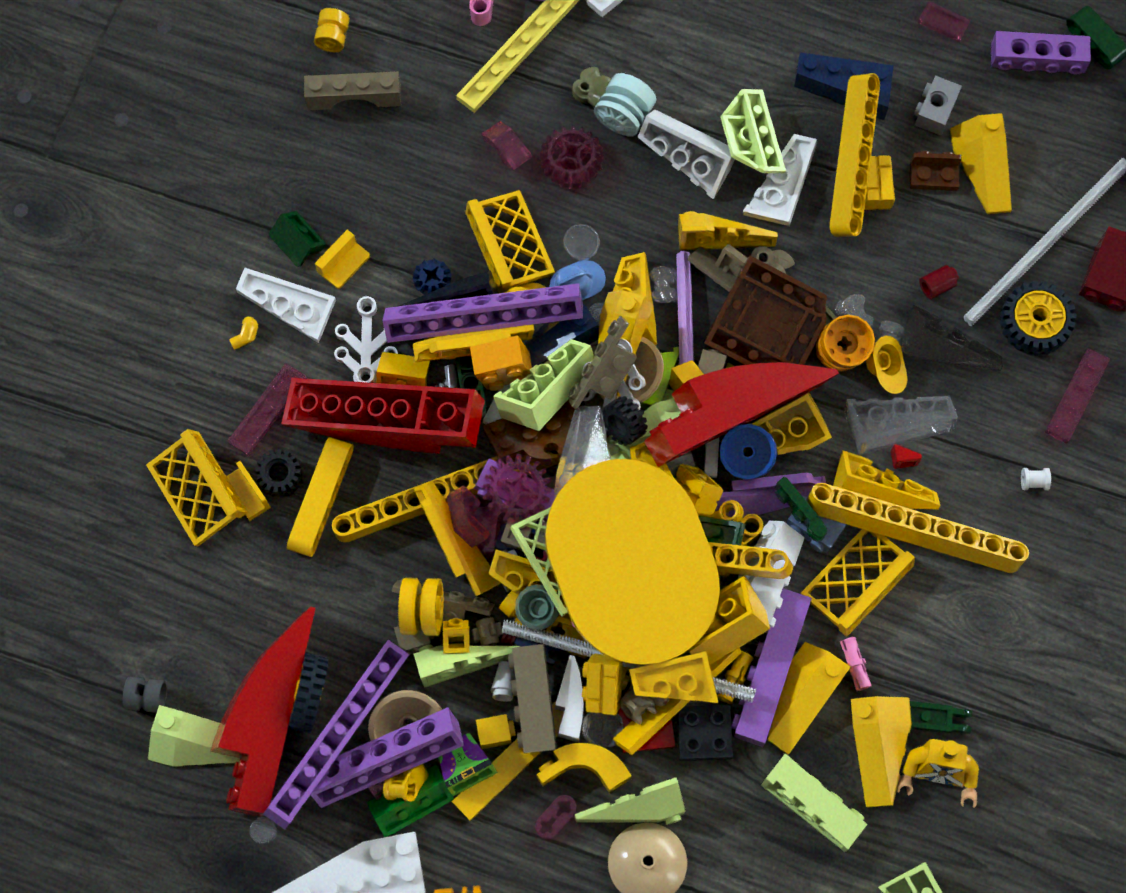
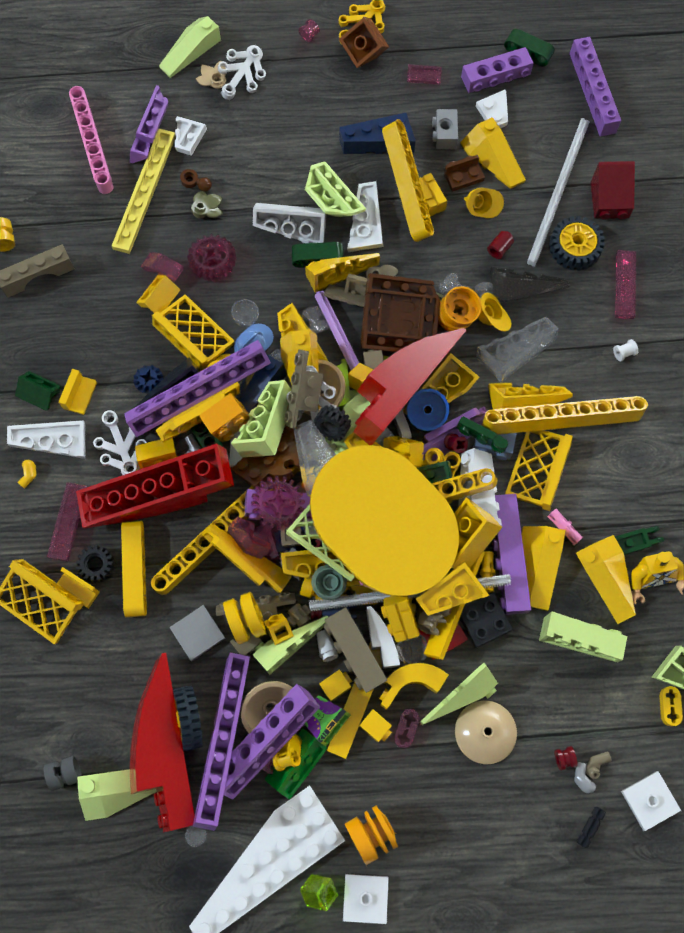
camera: 25 degrees left, 0 degrees up
light aqua wheel [594,73,656,136] -> none
red slope [891,444,922,469] -> none
none -> yellow panel [136,275,180,313]
none -> light grey tile [169,605,225,662]
none -> reddish brown plate [180,169,212,192]
none -> dark green beam [291,242,344,268]
none -> yellow brick [359,709,392,742]
none -> dark red bush [444,433,468,453]
none -> yellow piece [464,188,504,218]
none -> white wing [476,90,508,128]

